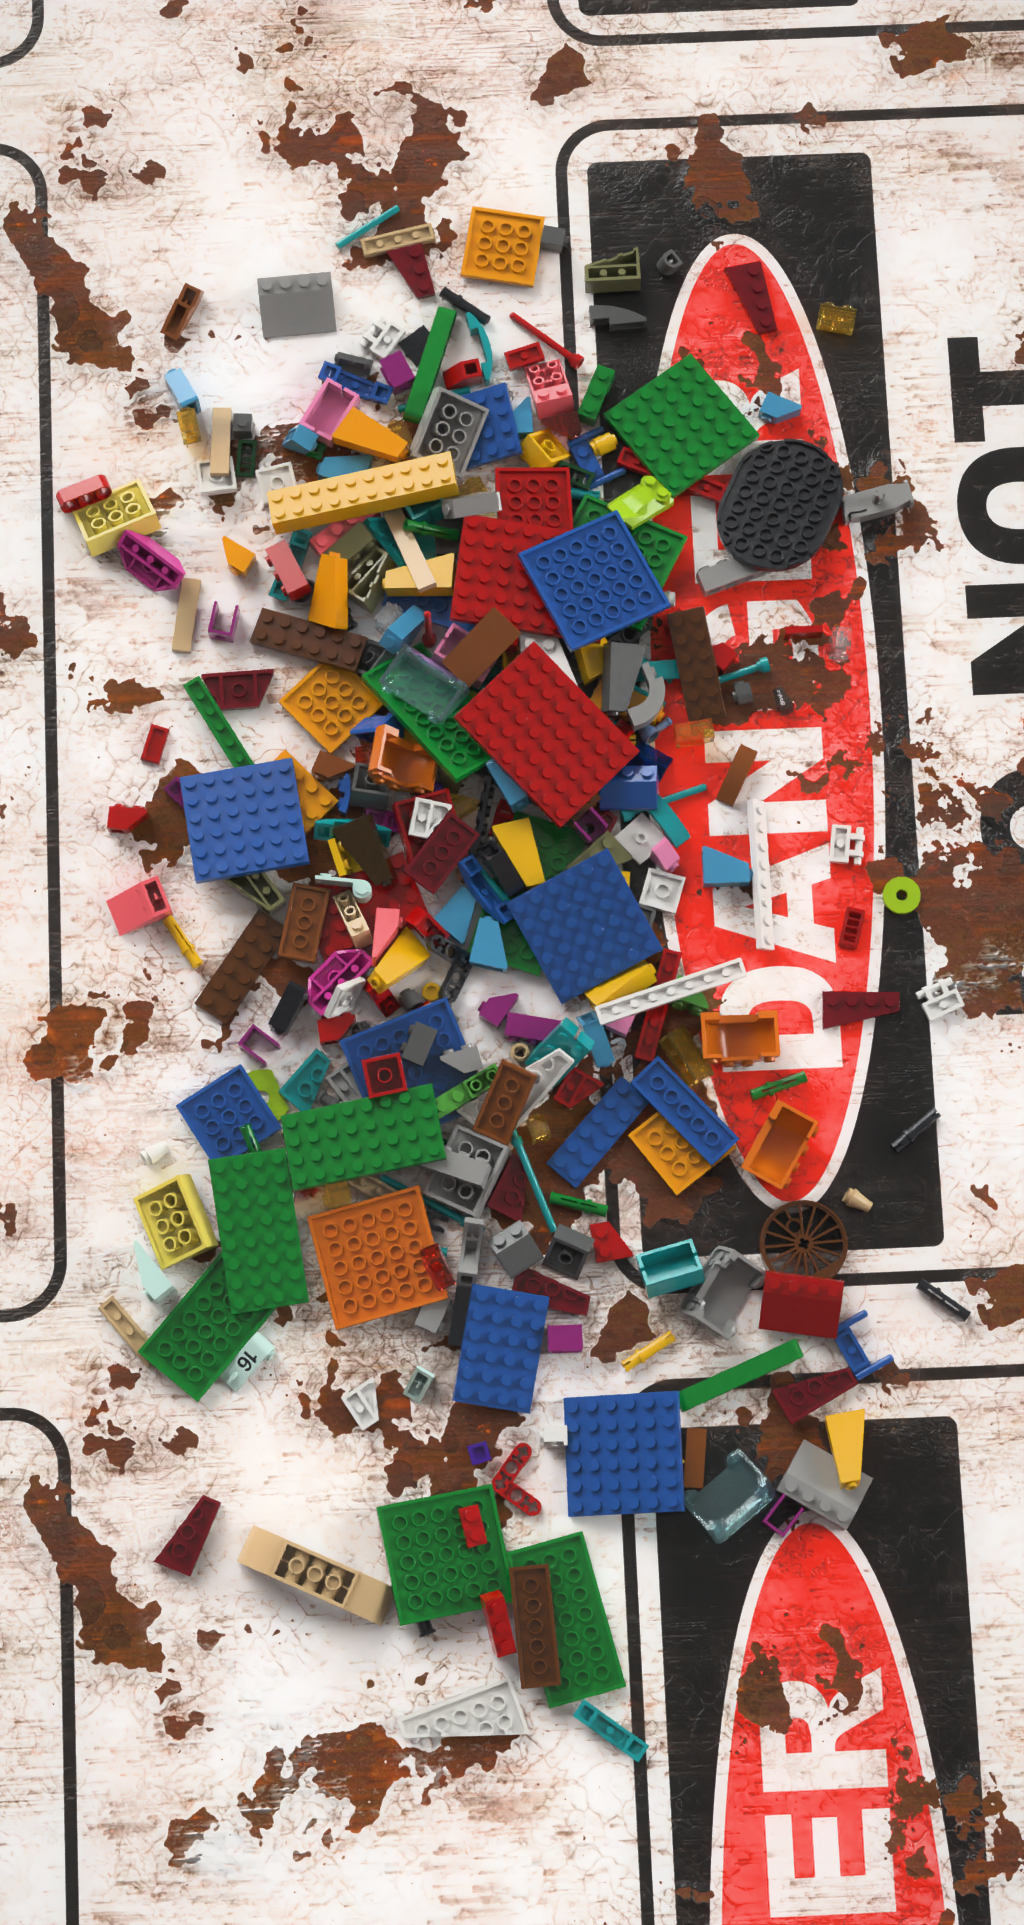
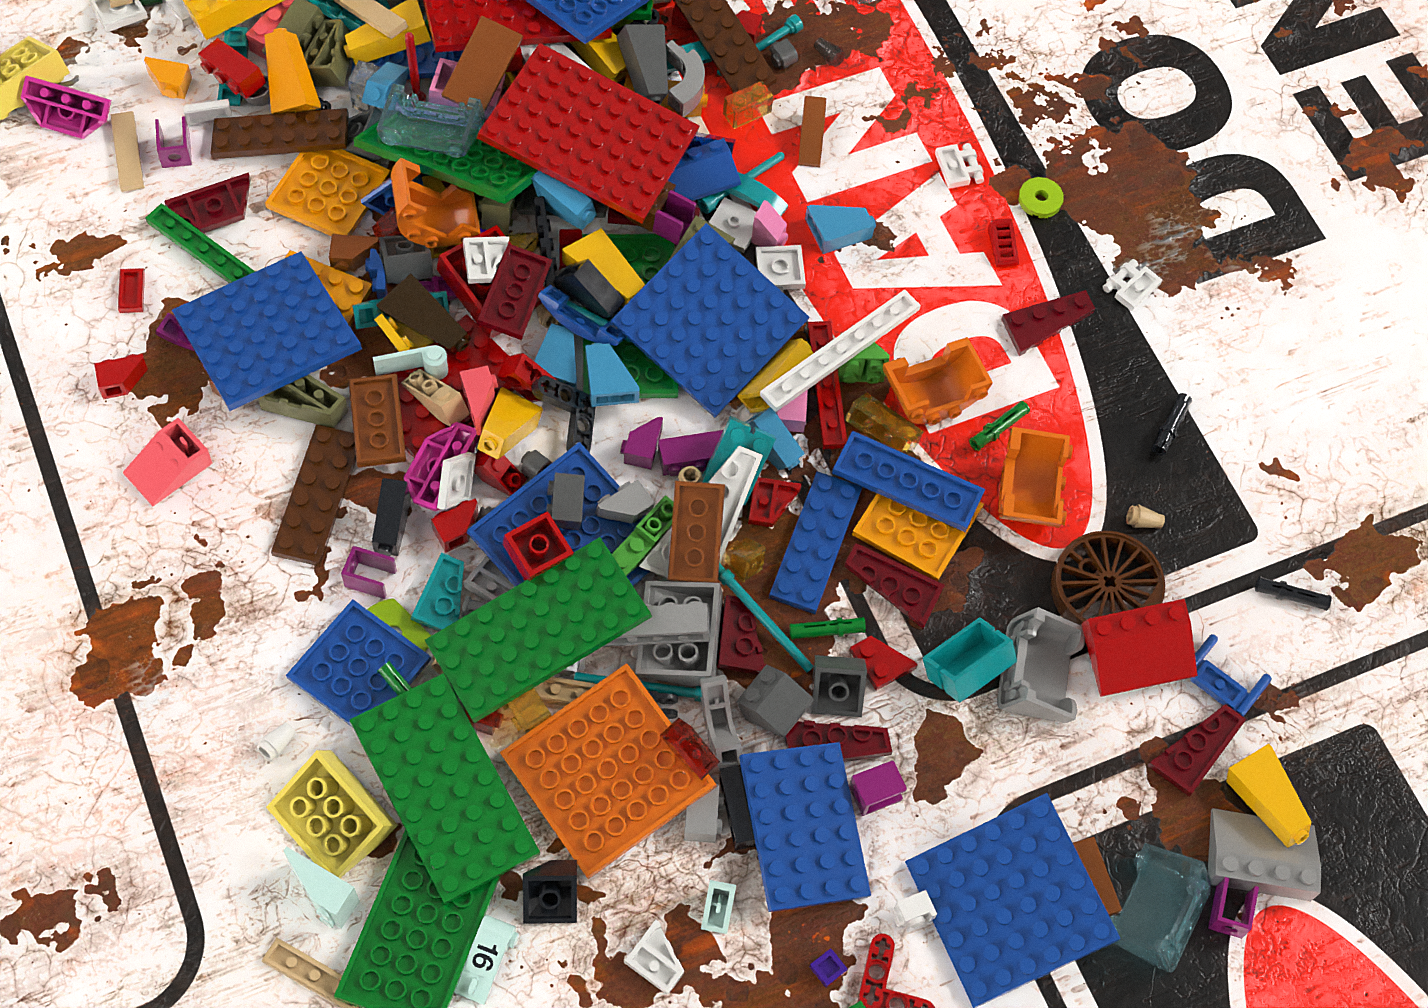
camera: 25 degrees left, 15 degrees down
yellow pin [162,915,203,969] -> none
yellow tile [422,982,440,1003] -> none
yellow pin [620,1330,676,1372] -> none
medium blue bar [638,716,673,745] -> none
green beam [679,1338,804,1413] -> none
white plate [747,799,775,951] -> none
none -> white tile [183,99,232,126]
none -> black slope [523,860,577,924]
none -> dark red wing [844,543,945,629]

